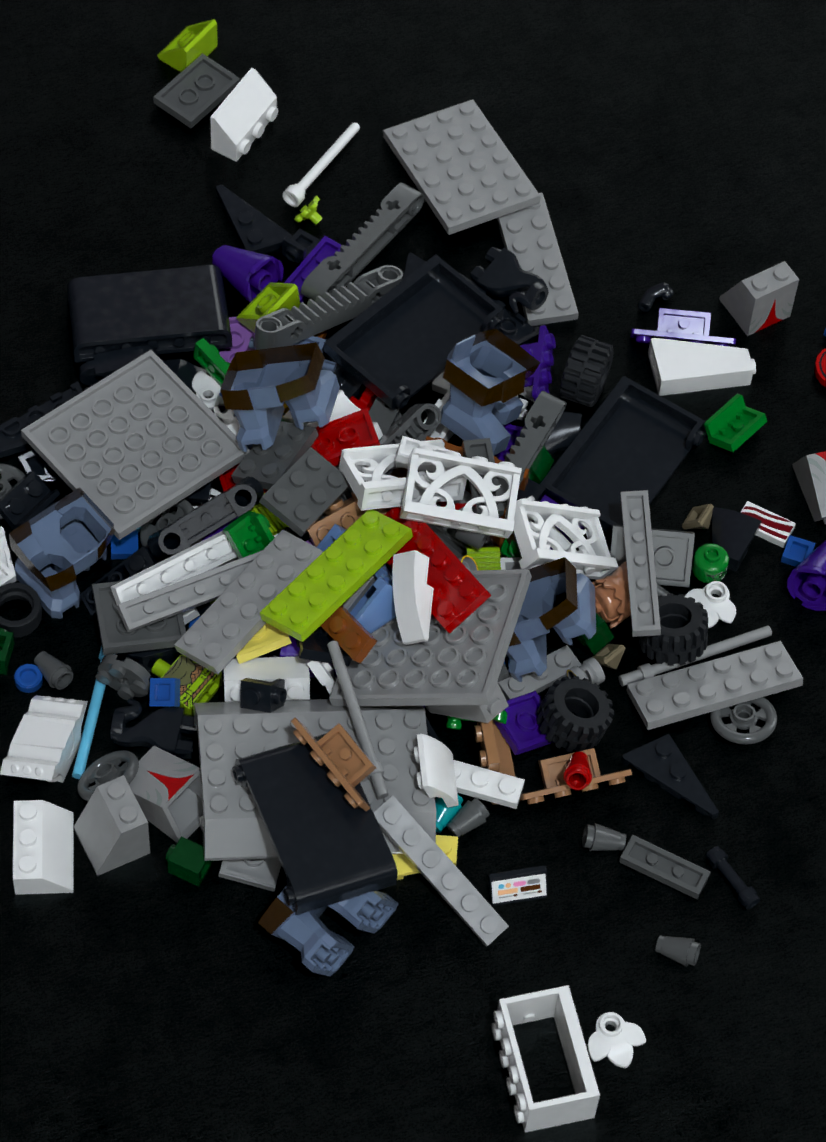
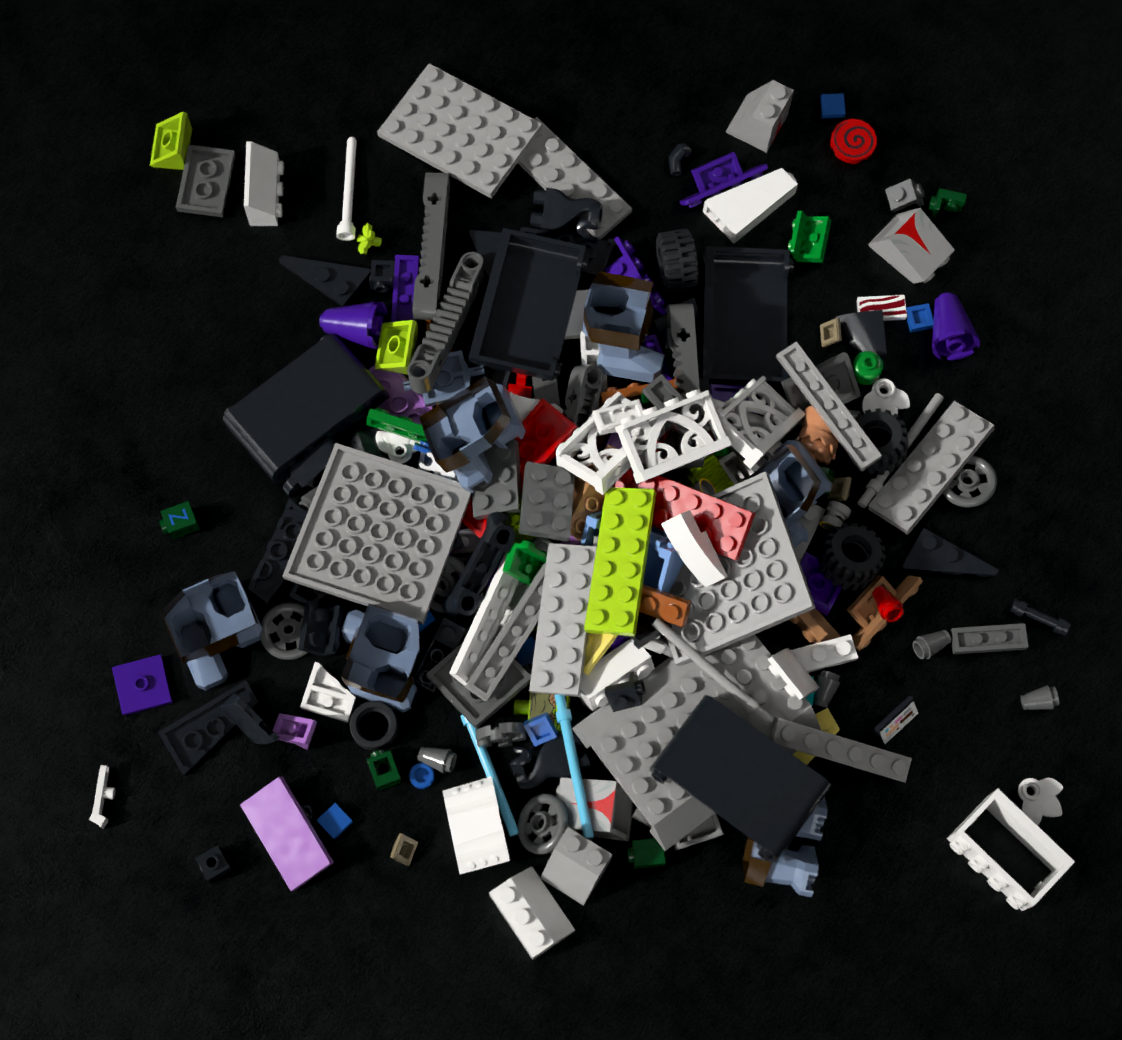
camera: 30 degrees left, 15 degrees up
medium nougat bracket [291,717,376,812] -> none
none -> medium azure bar [555,695,594,840]

